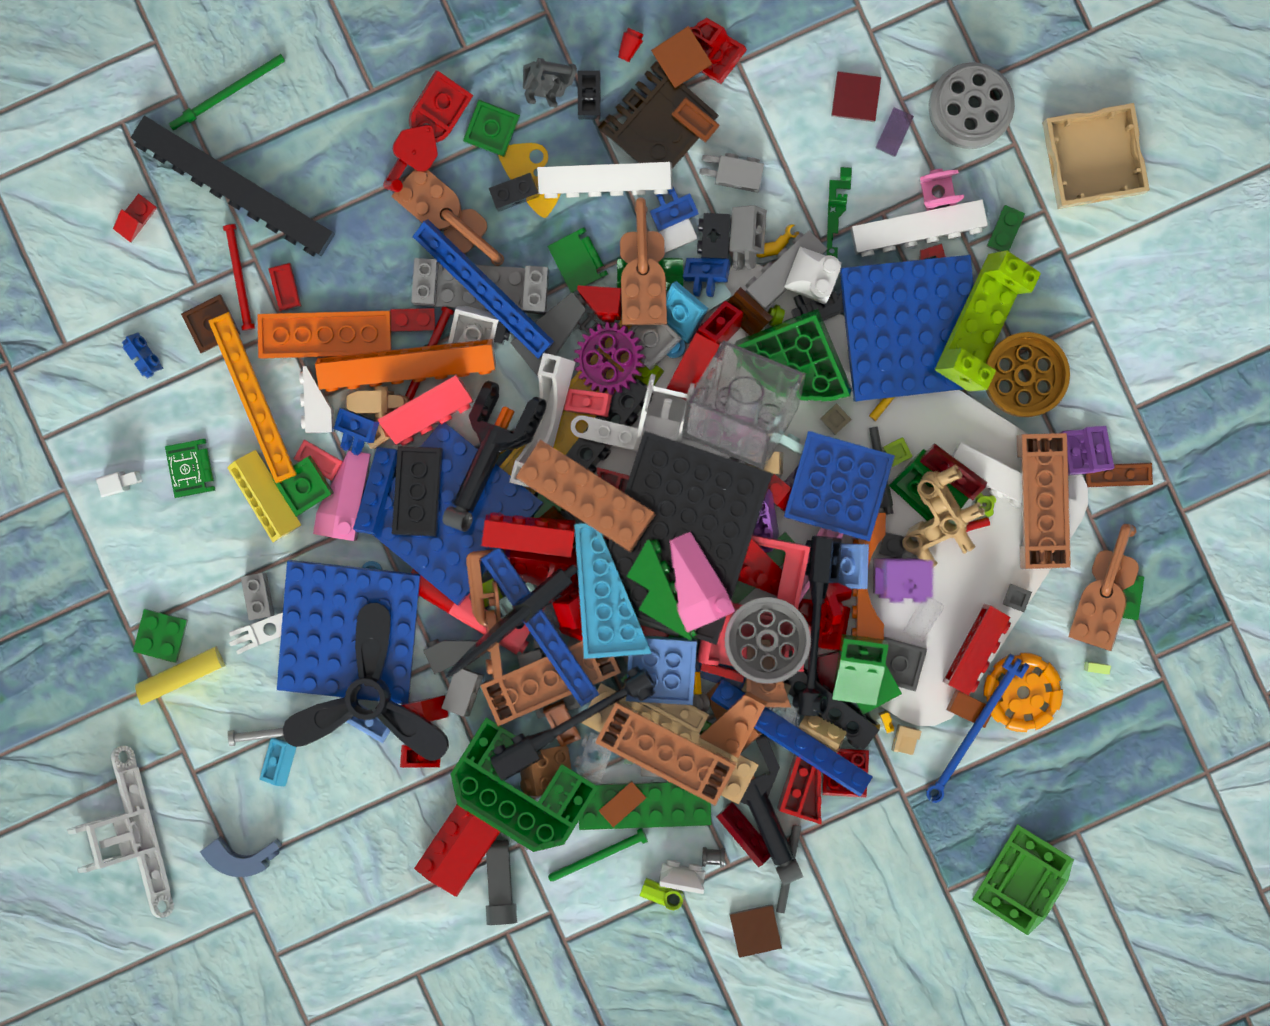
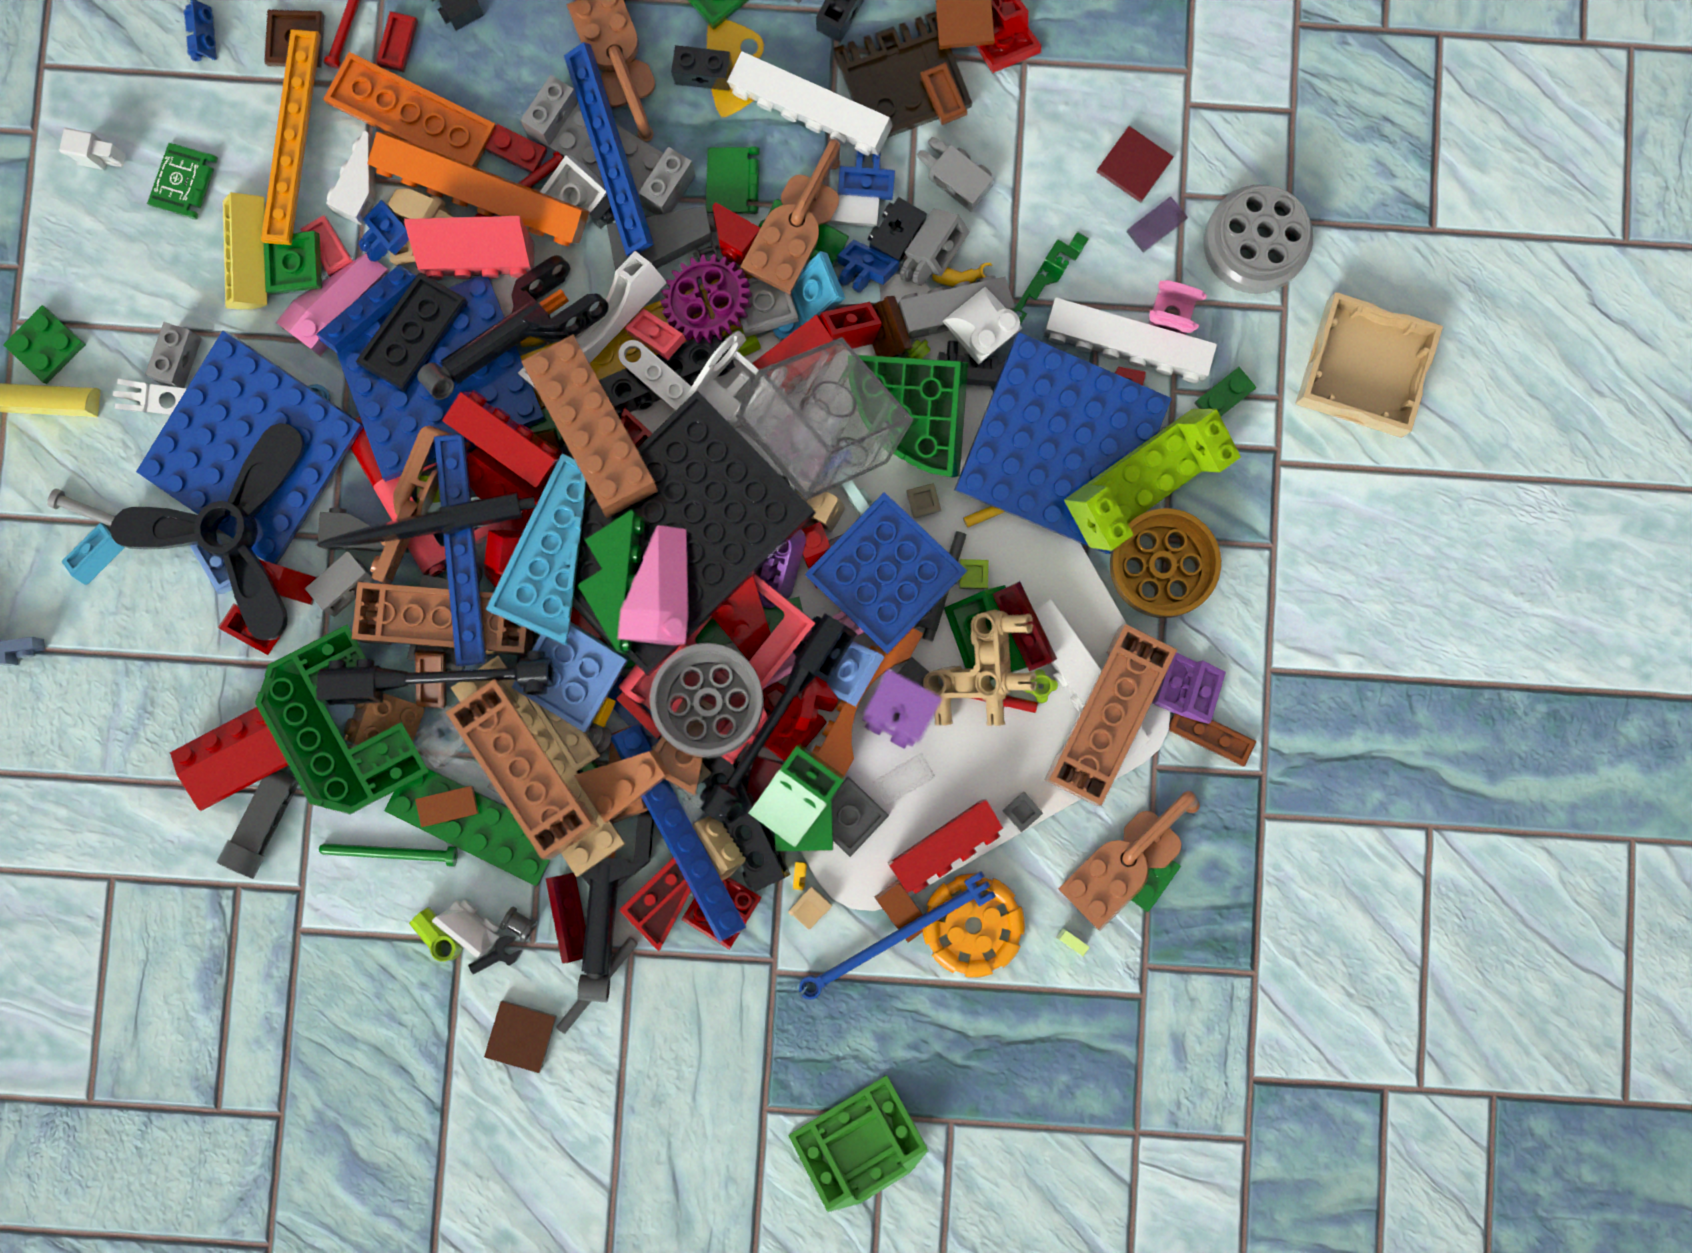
camera: 30 degrees right, 5 degrees down
none -> black bar [468,936,523,975]

